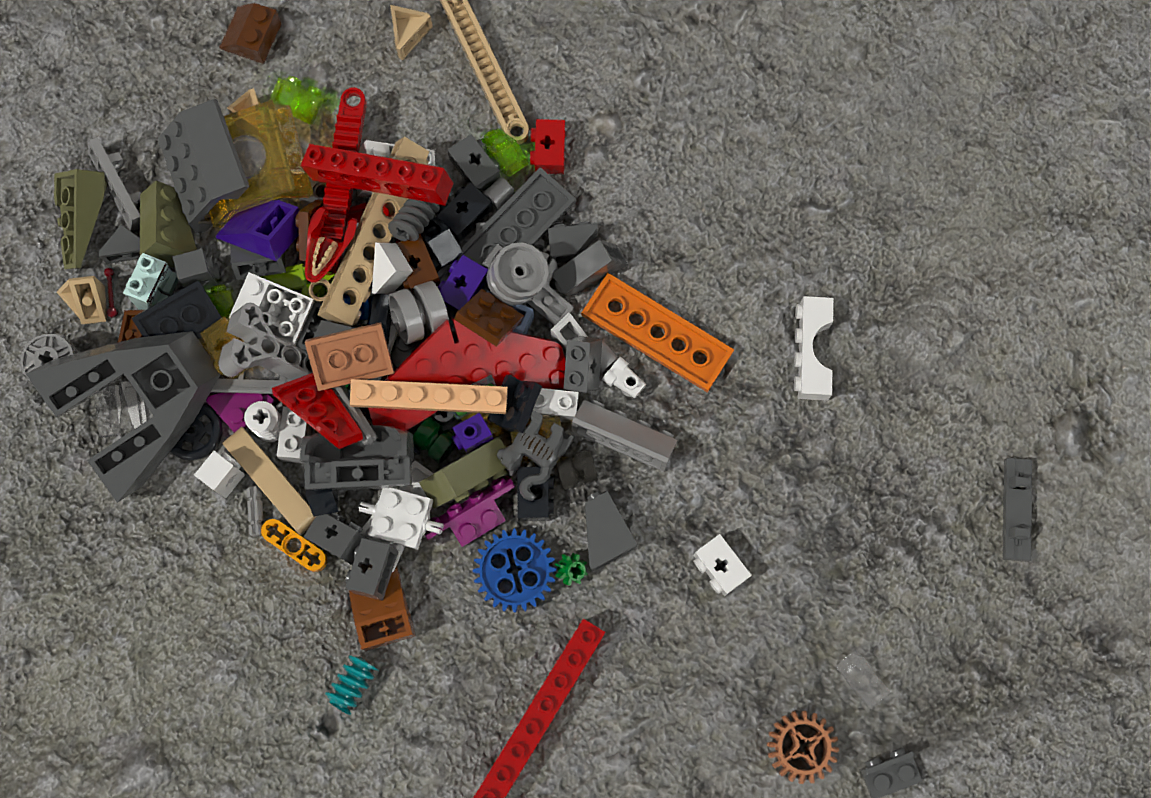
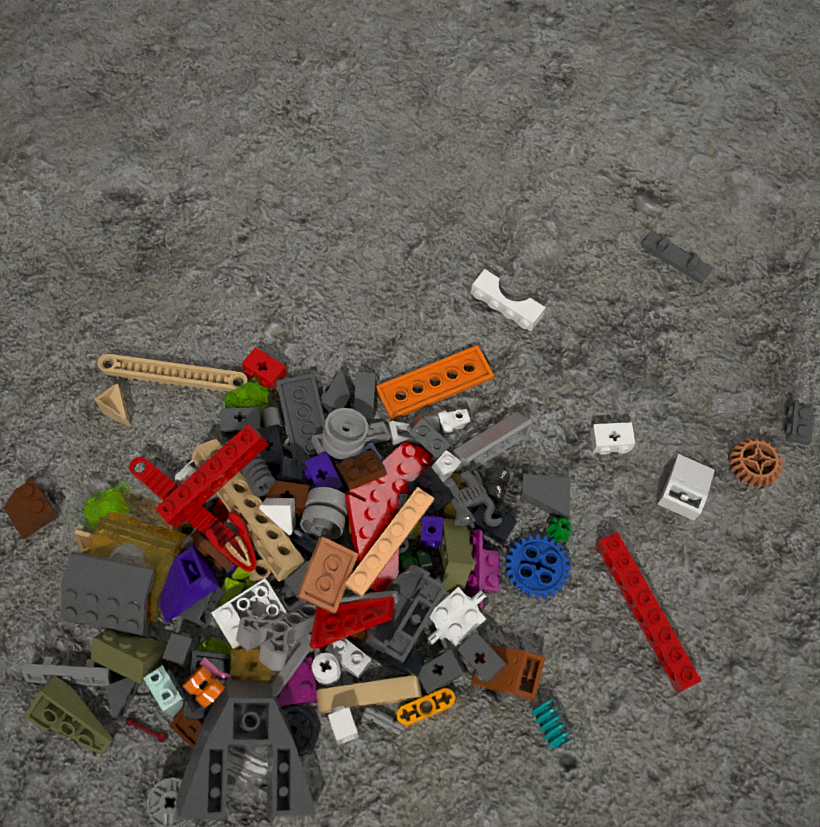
camera: 60 degrees left, 10 degrees down
tan slope [57,276,107,324] -> none
none -> orange wheel [182,665,225,708]
none -> bright pink bar [199,658,231,679]
none -> white slope [658,454,715,521]

